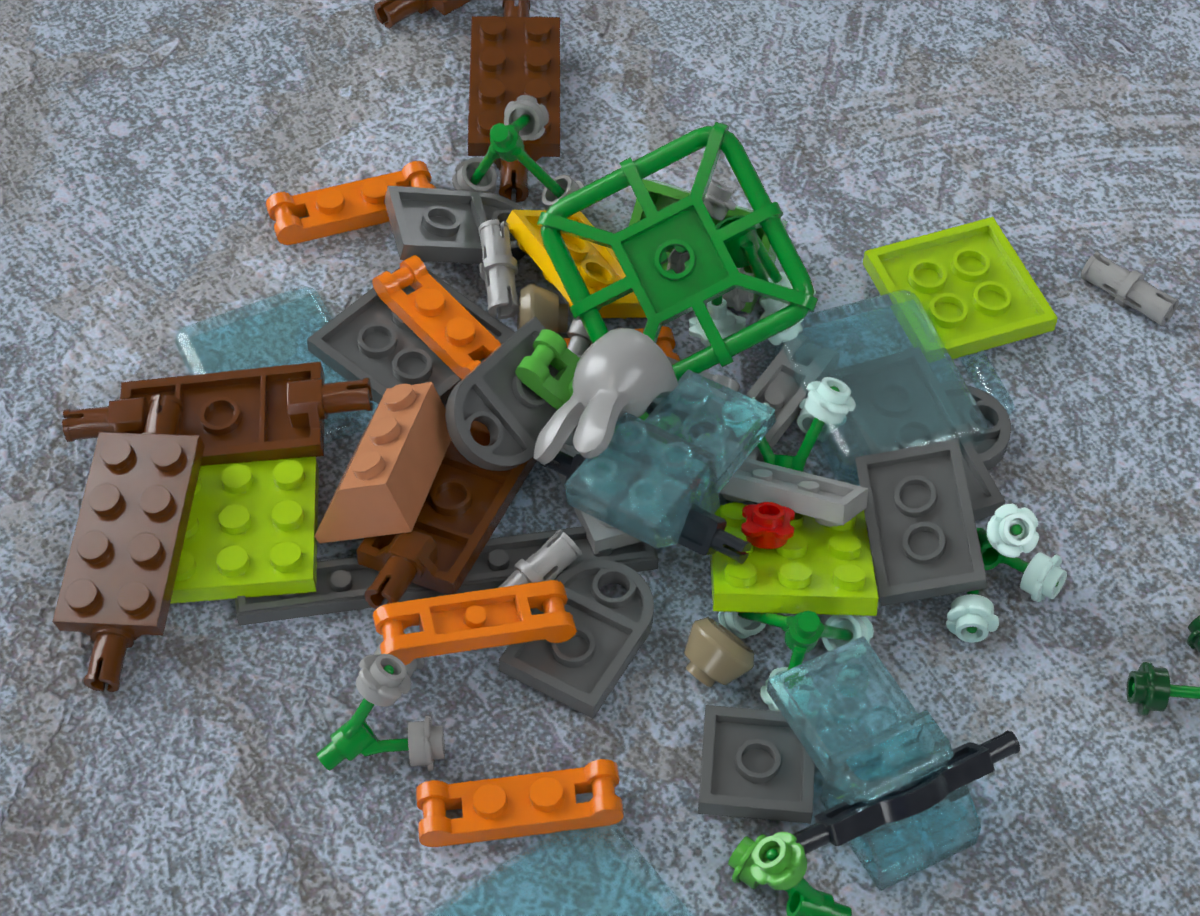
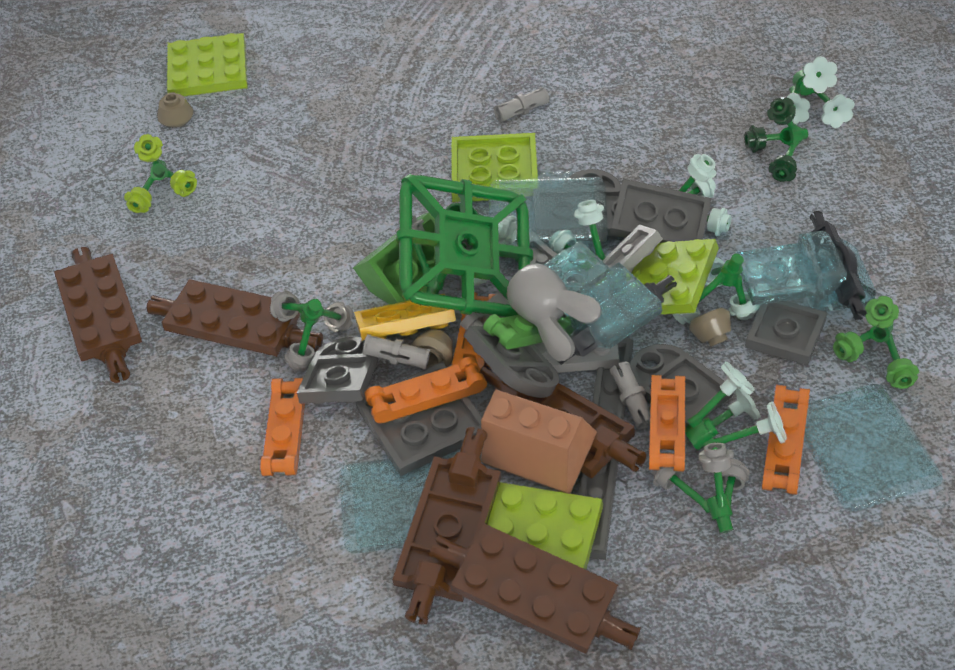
camera: 65 degrees left, 5 degrees down
red plate [741,502,795,549] -> none
none -> plant [685,361,787,451]

